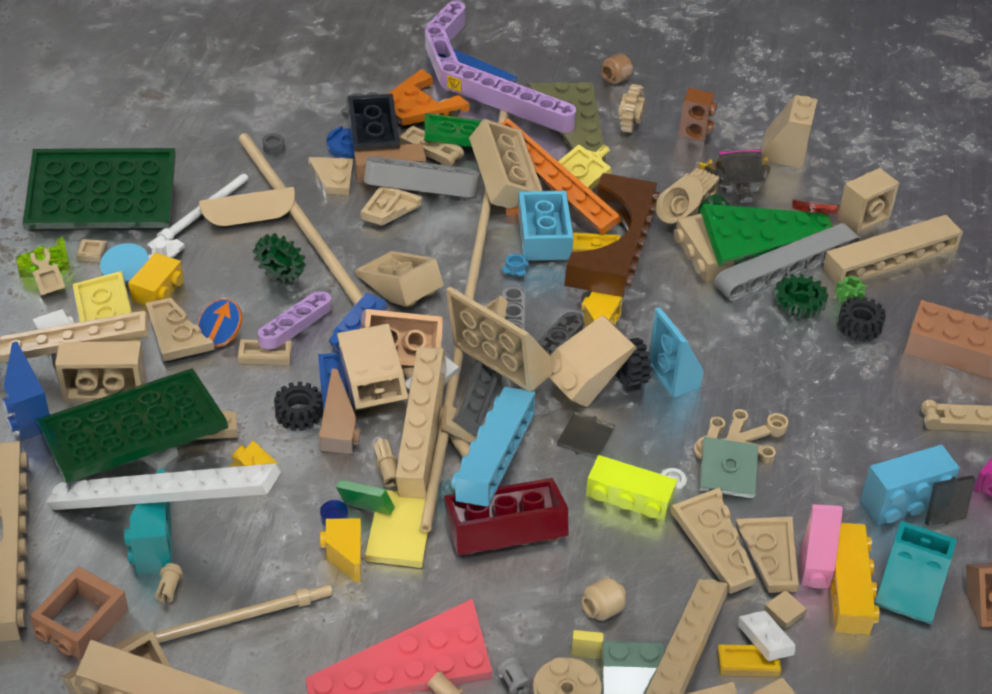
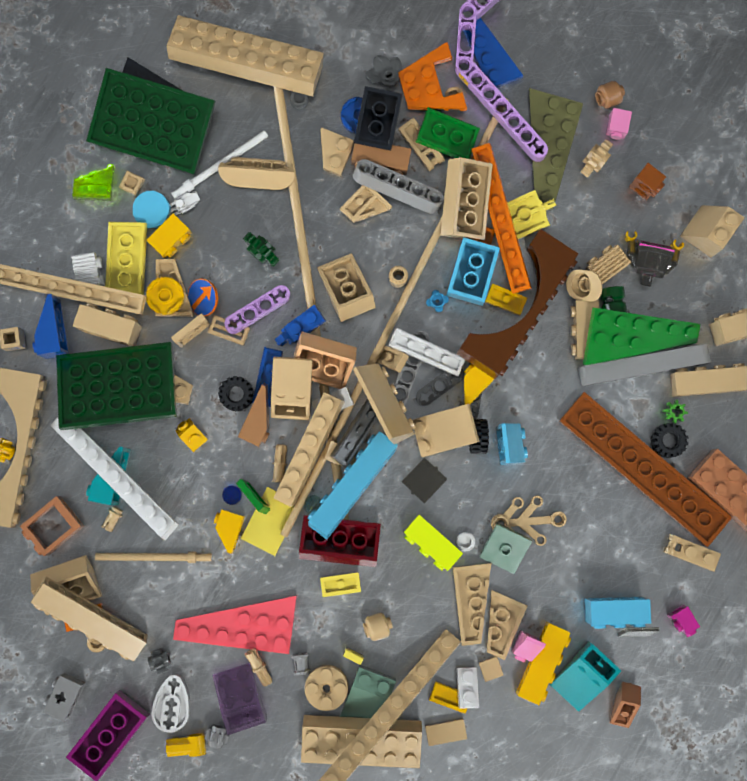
camera: 20 degrees right, 40 degrees up
tan plate [30,249,65,296] -> none
dark green gear [773,274,829,318] -> none
clear red tile [792,199,839,214] -> none
none -> yellow tile [146,277,185,315]
none -> tan brick [167,15,324,97]
none -> tan tile [171,313,210,347]
none -> light yellow plate [320,572,361,597]
none -> tan brick [389,266,408,288]
none -> white tile [389,328,465,376]
none -> dark orange plate [559,392,733,547]
none -> bright pink brick [606,108,632,140]

